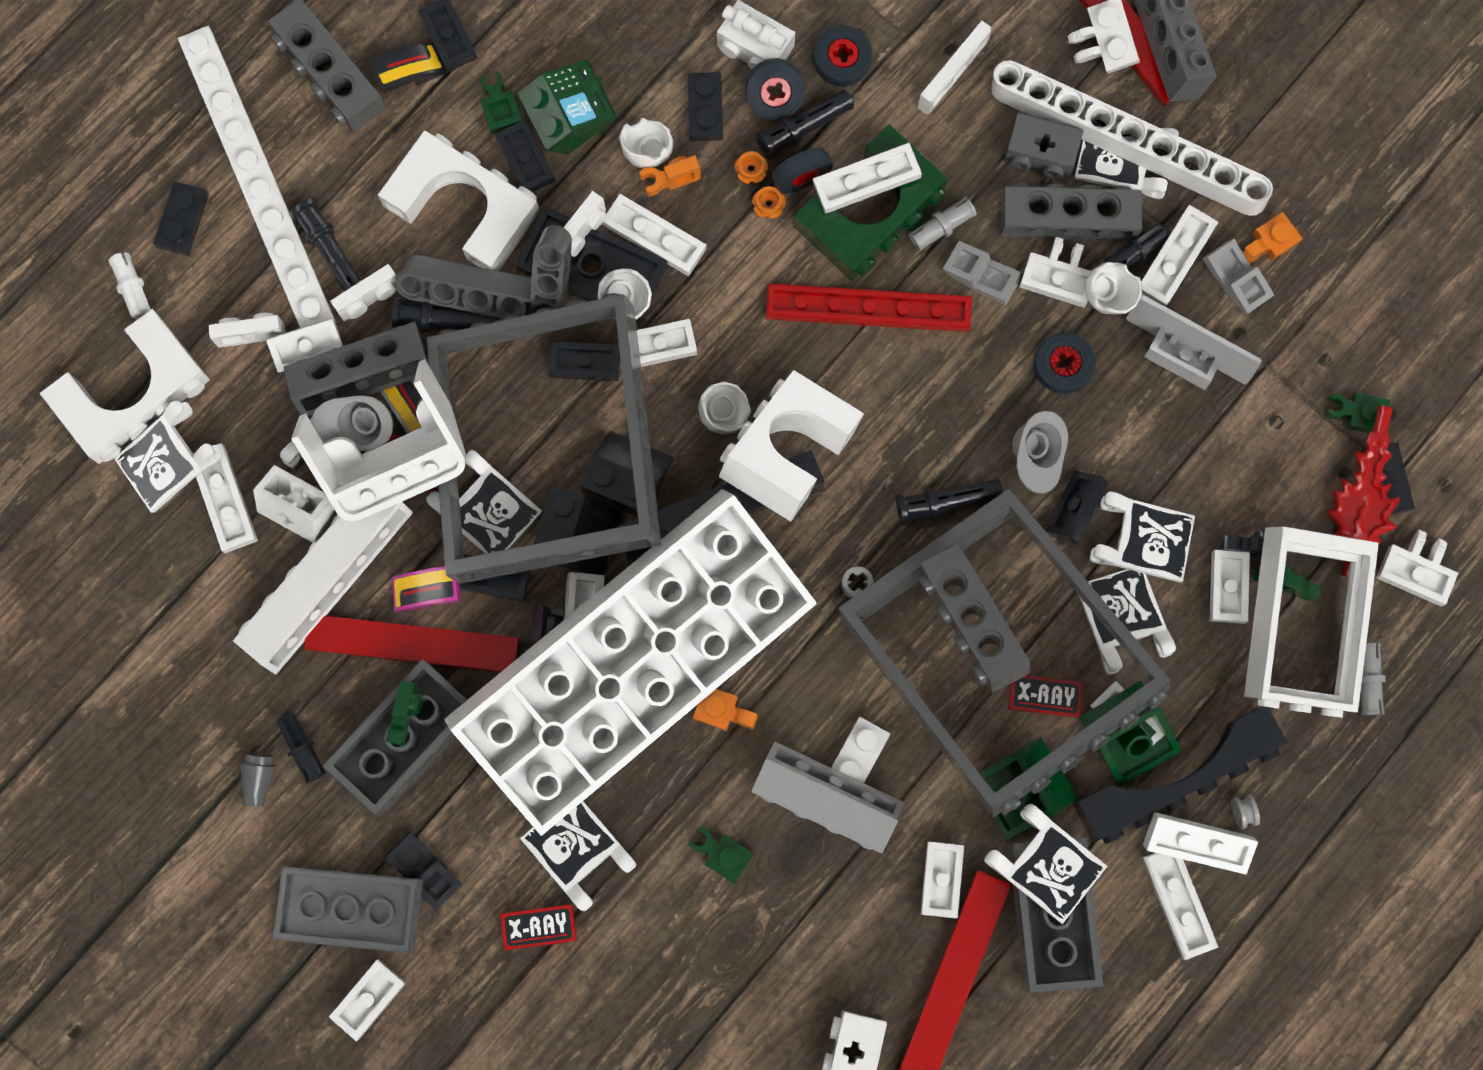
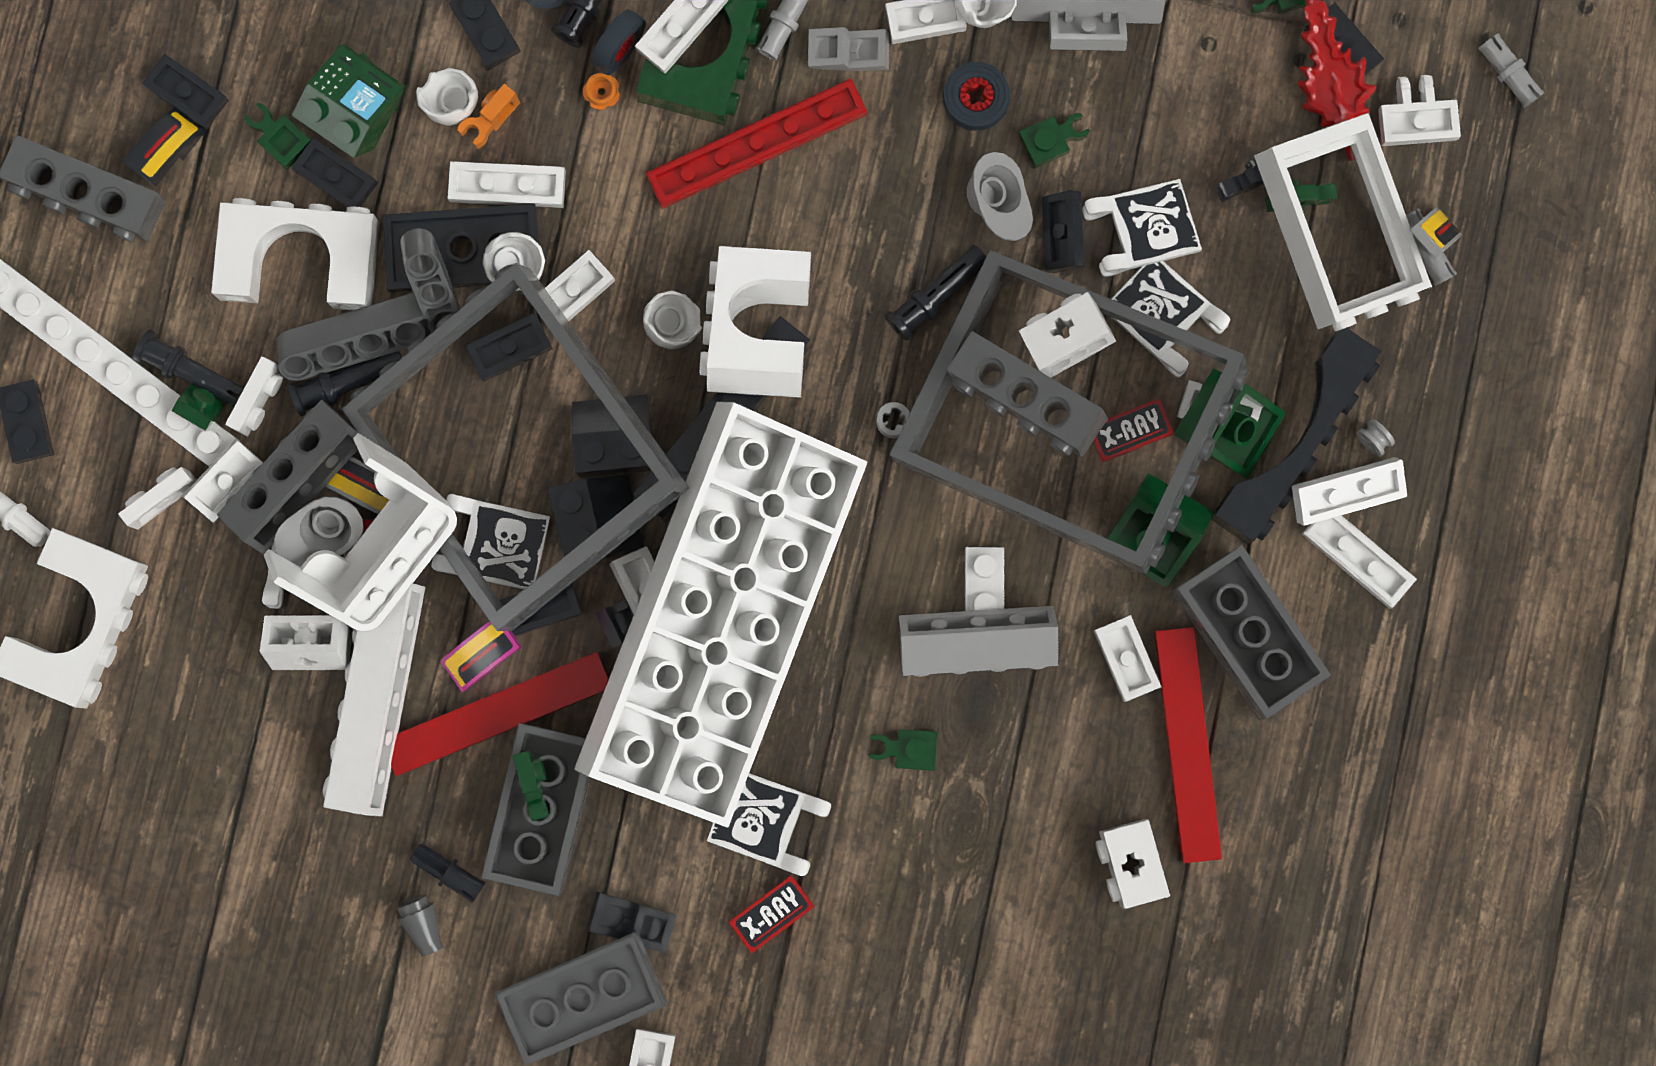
camera: 30 degrees left, 5 degrees up
flag [114,400,223,513] -> none
white plate [193,443,258,553] -> none
white plate [564,191,606,257] -> none
orange plate [693,689,758,731] -> none
orange plate [735,151,768,184] -> none
flag [984,804,1107,924] -> none
white plate [1210,550,1250,624] -> none
none -> dark green plate [172,384,225,431]
none -> dark green plate [1019,113,1090,169]
none -> white brick [1019,292,1116,378]
none -> slope [1410,207,1462,259]

